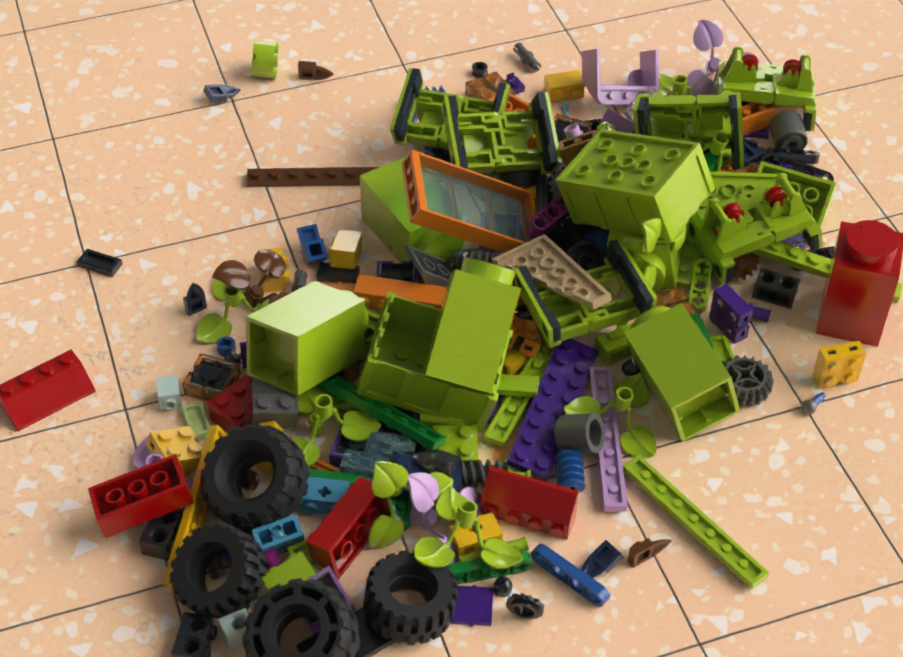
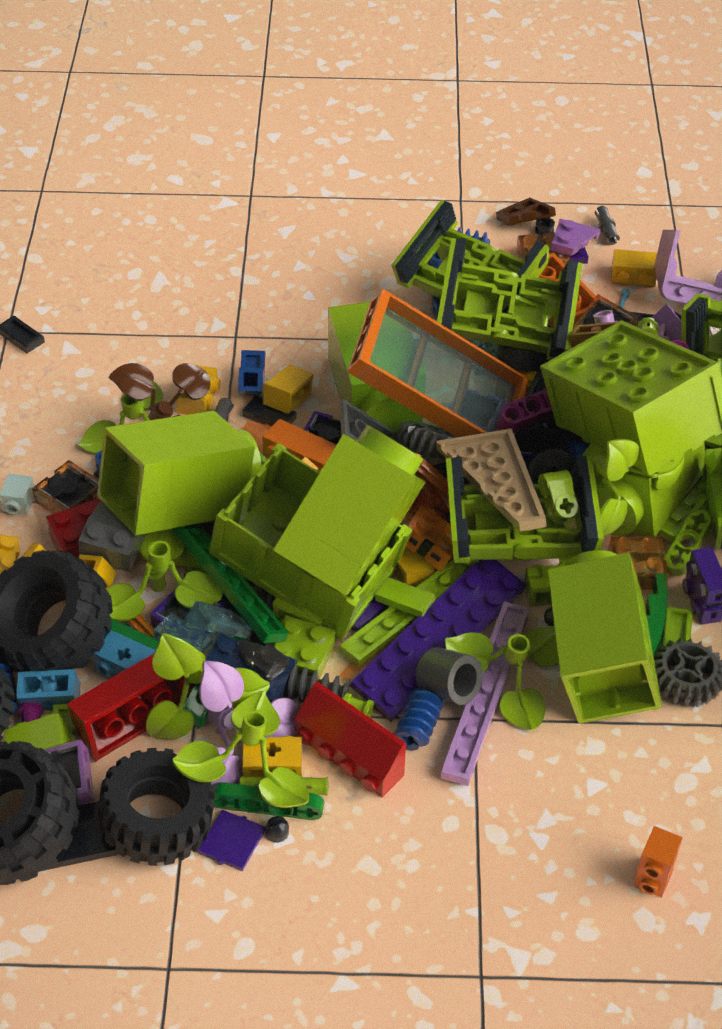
camera: 20 degrees right, 0 degrees up
yellowish green tile [181,401,210,442] -> none
dark blue plate [183,283,207,316] -> none
dark blue plate [203,84,240,102] -> none
reddish brown plate [242,470,260,491] -> none
reddish brown plate [246,167,379,187] -> none
lime brick [251,41,279,79] -> none
reddish brown plate [298,61,334,80] -> none
black gear [506,593,544,619] -> none
blue beam [531,543,610,607] -> none
dark blue plate [581,540,624,578] -> none
lime plate [623,455,769,590] -> none
reddish brown plate [628,538,672,568] -> none
none -> reddish brown wing [496,197,556,225]
none -> lime piece [539,470,578,524]
none -> medium lavender wing [550,218,601,256]
none -> orange brick [634,826,683,898]

